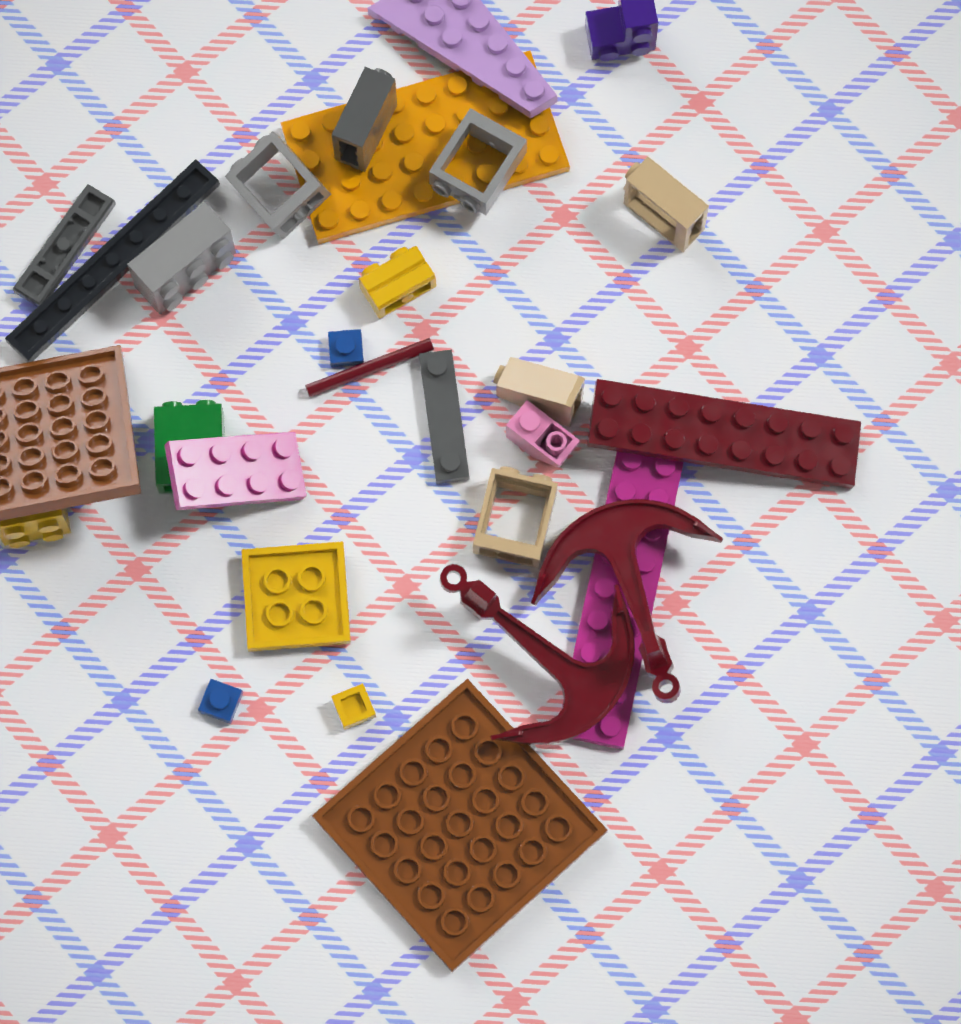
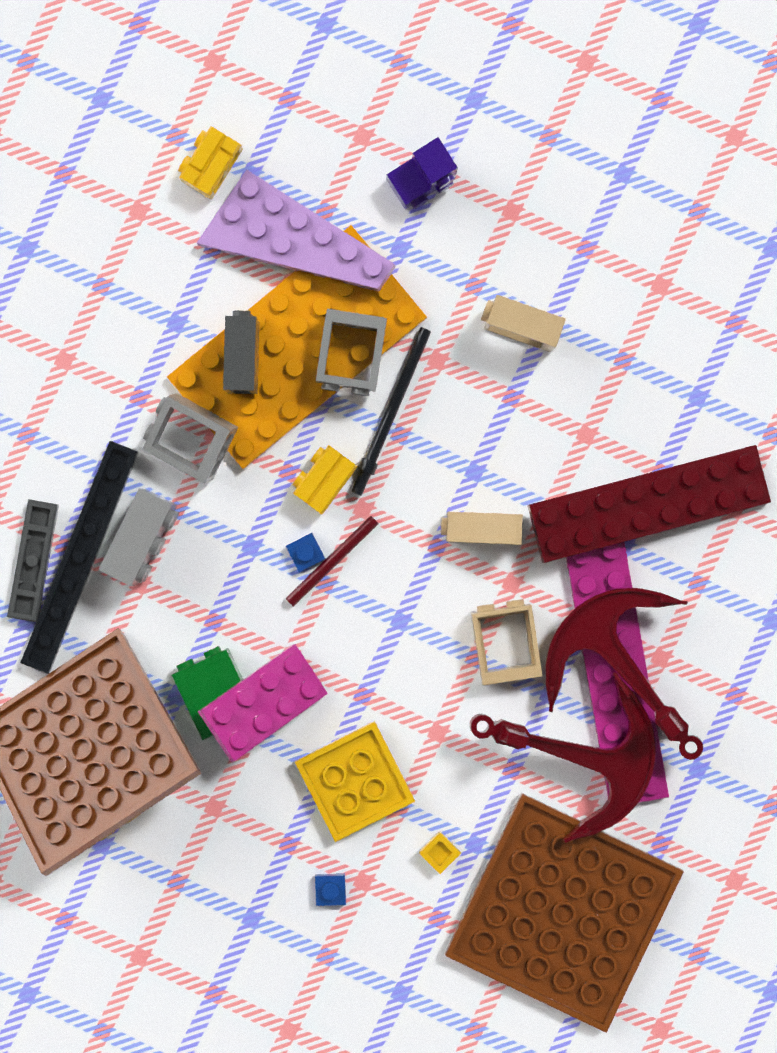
camera: 25 degrees left, 15 degrees up
dark grey plate [419,349,470,484] -> none
bright pink slope [506,400,580,468] -> none
none -> black bar [351,327,431,496]

